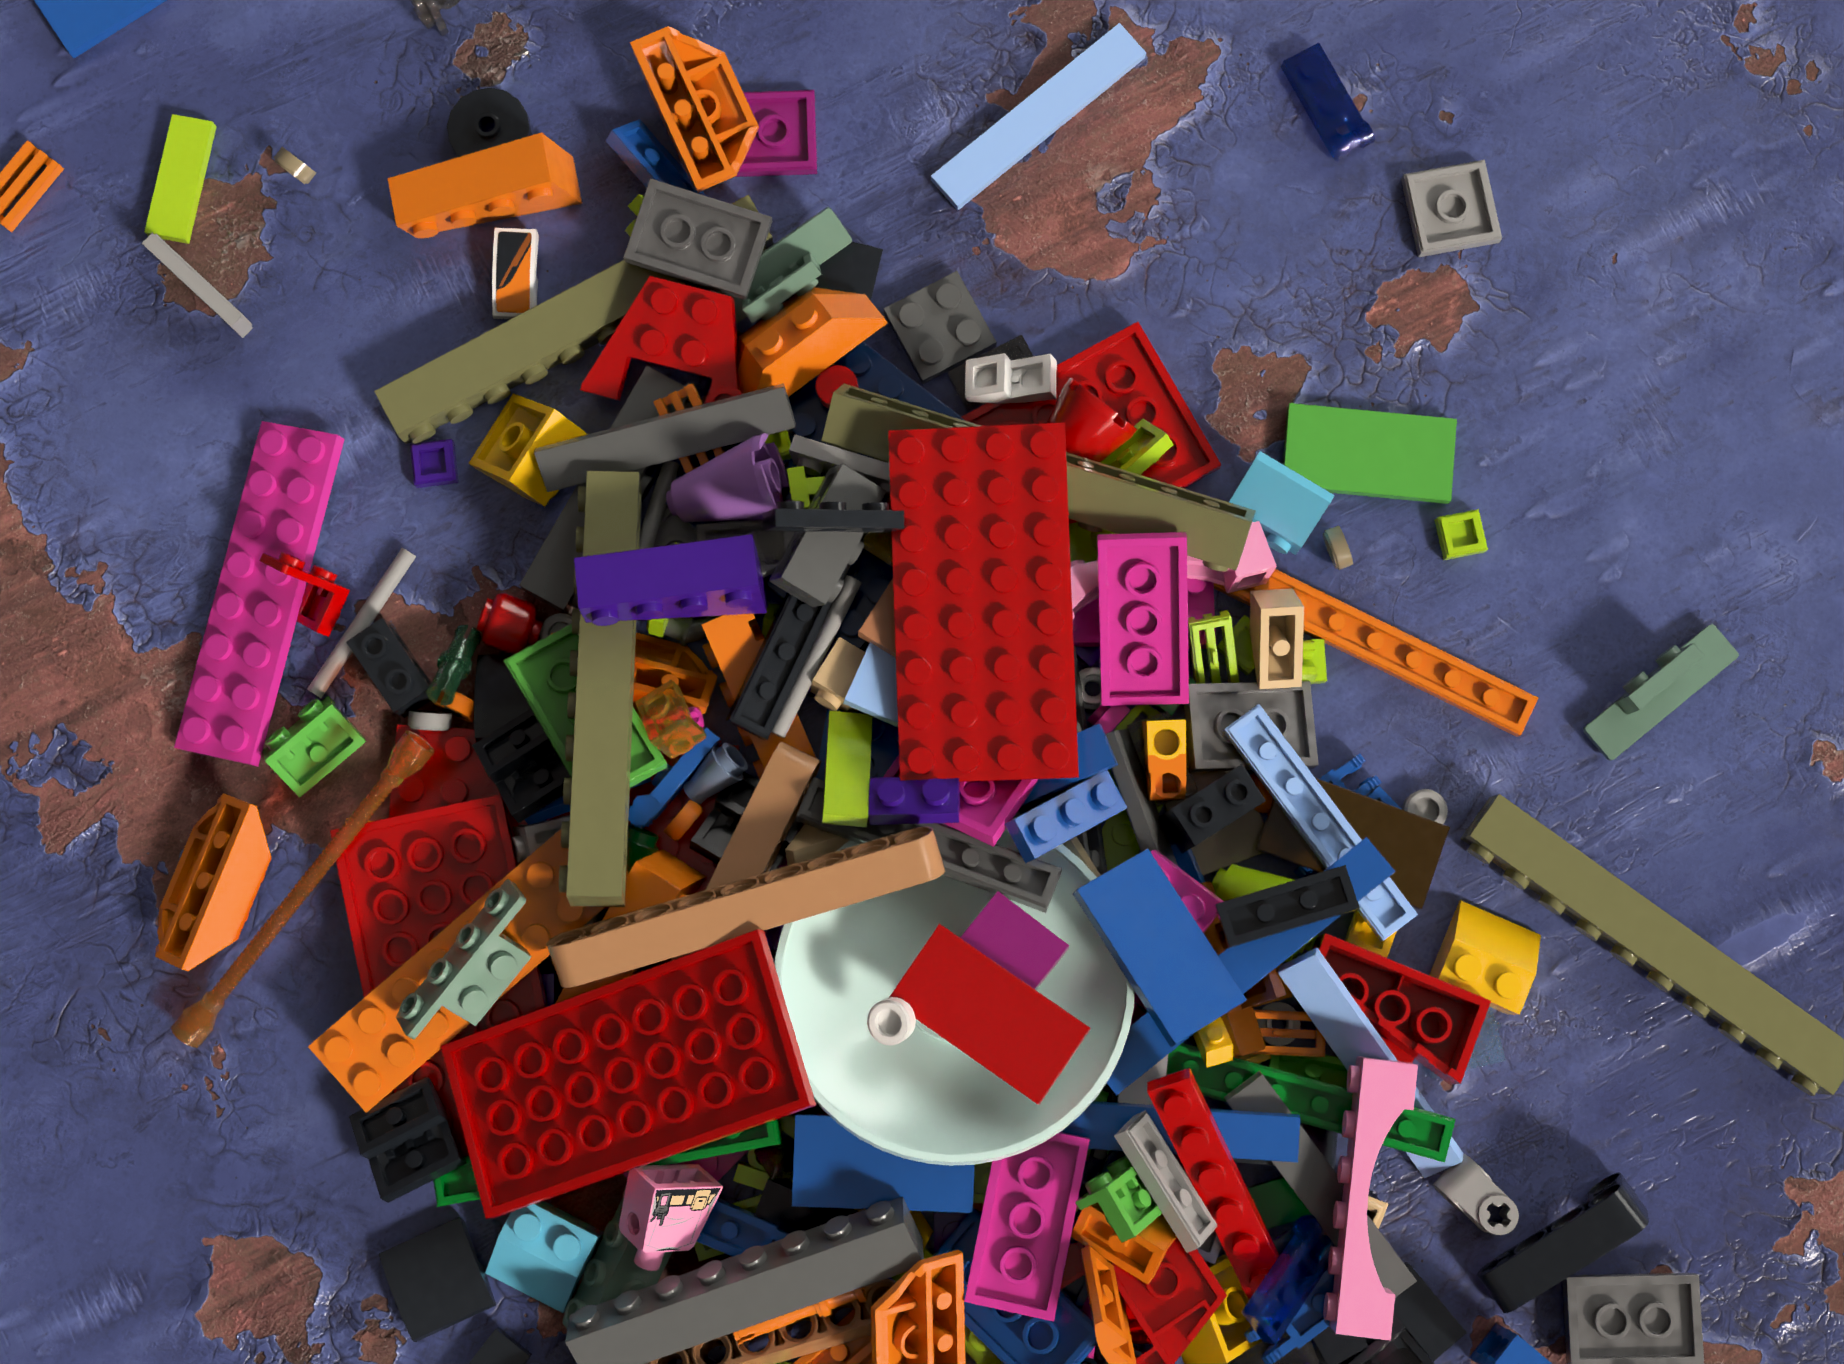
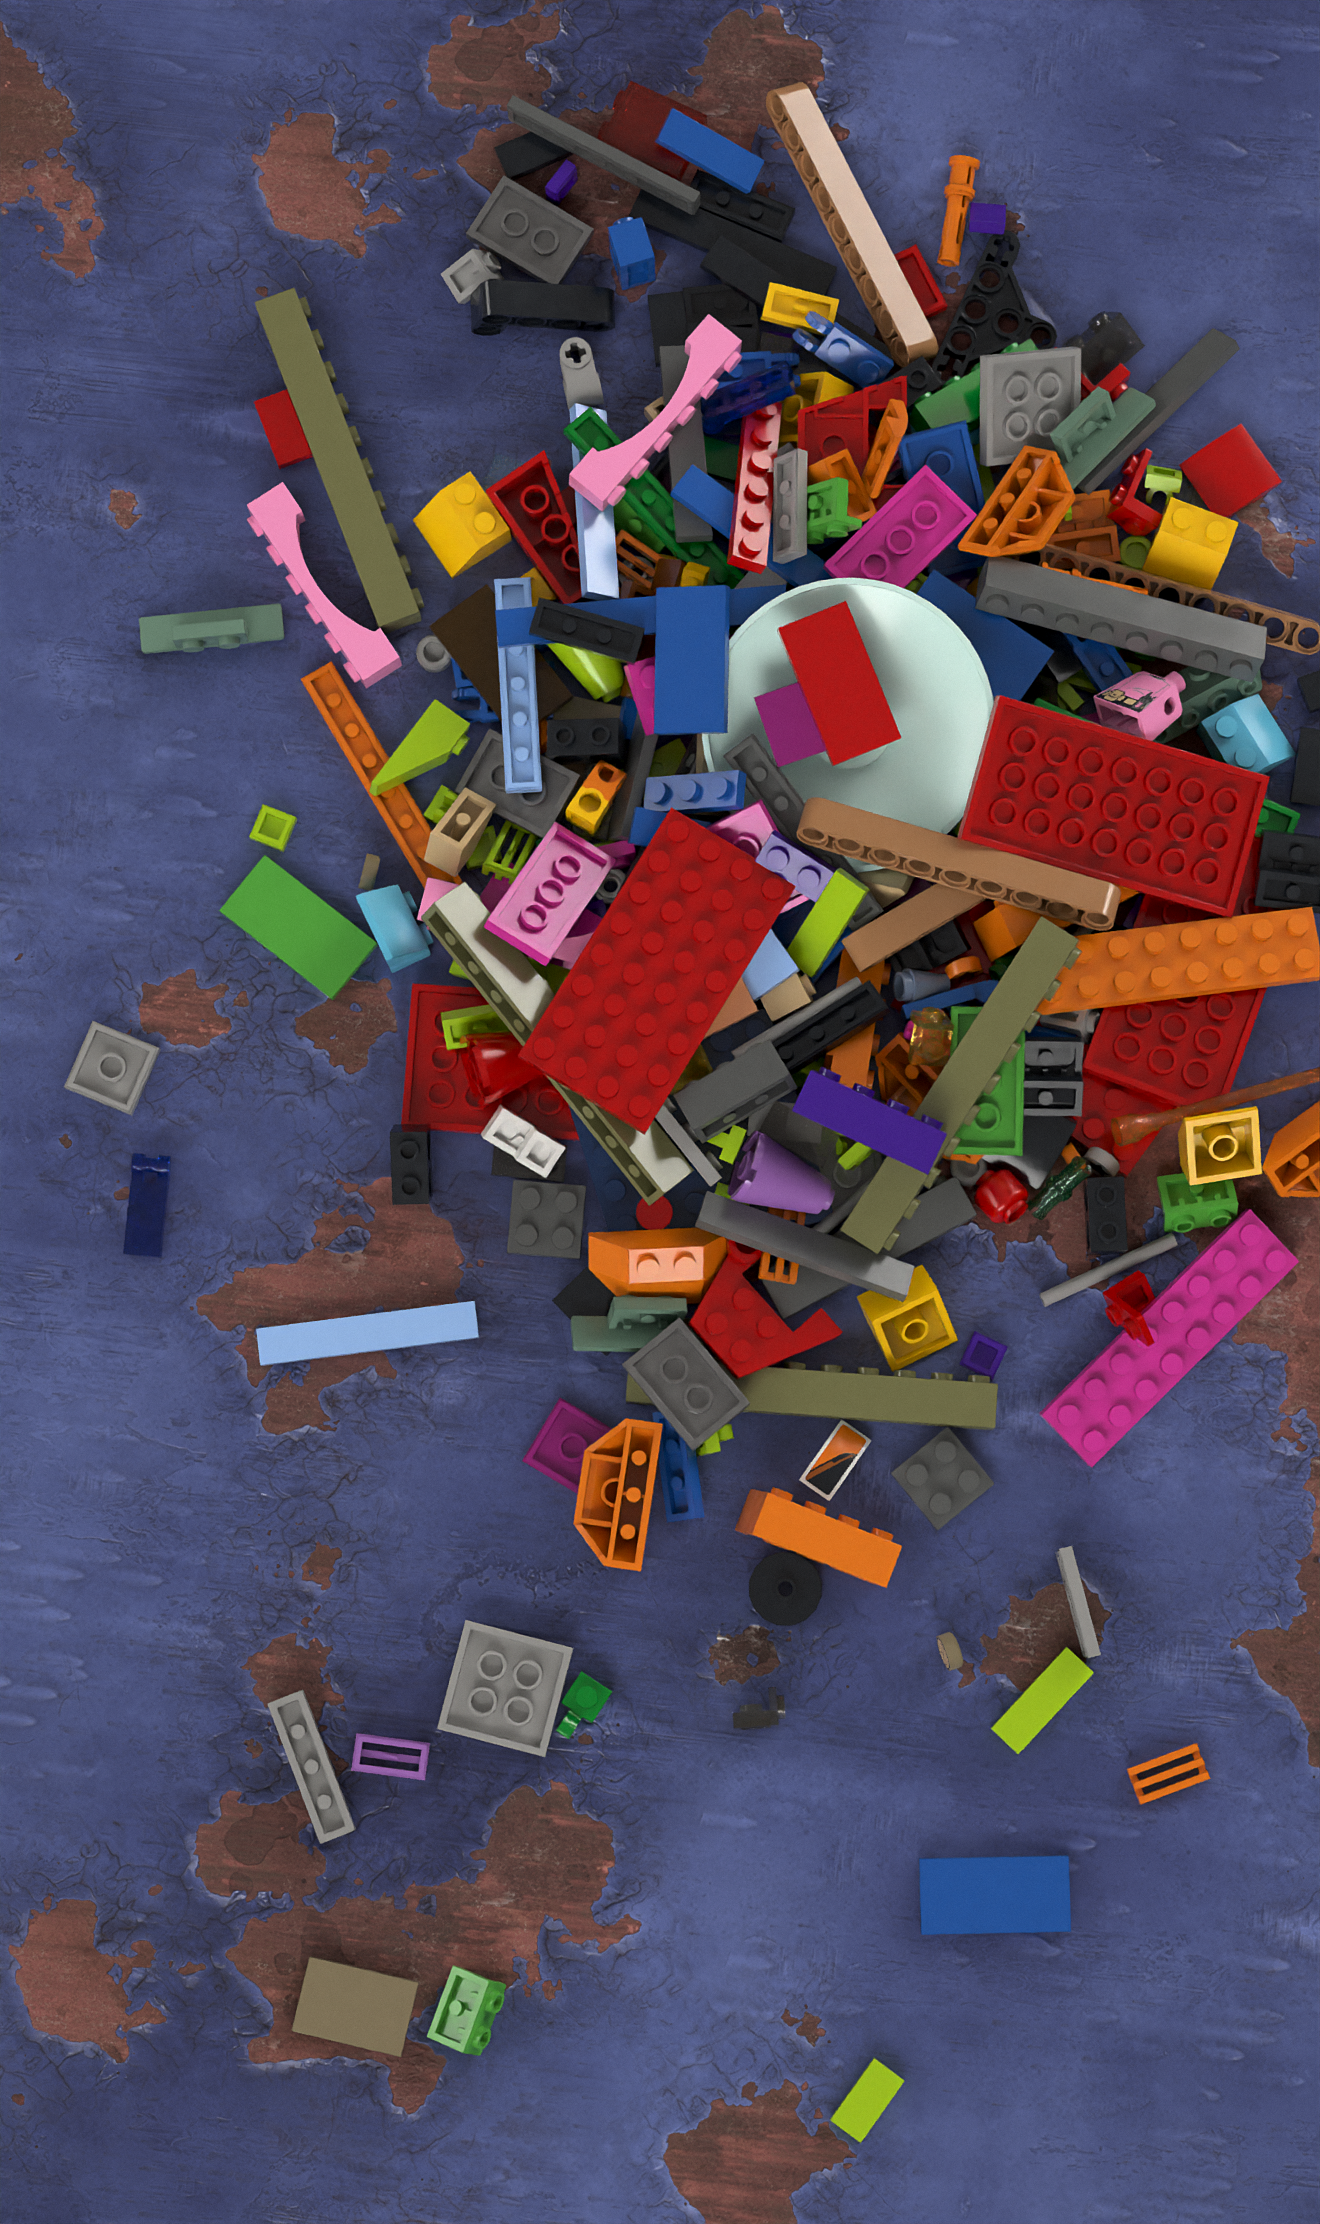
camera: 140 degrees left, 0 degrees up
sand green bracket [396,879,532,1039] -> none
black plate [763,501,904,533] -> none
white tile [867,997,916,1045] -> none
none -> bright pink arch [246,482,402,689]
none -> red tile [254,389,313,469]
none -> lime slope [369,699,470,796]
none -> black brick [390,1124,433,1205]
none -> light grey bracket [441,249,504,304]
none -> dark grey plate [890,1427,994,1531]
none -> yellow slope [1178,1106,1262,1186]

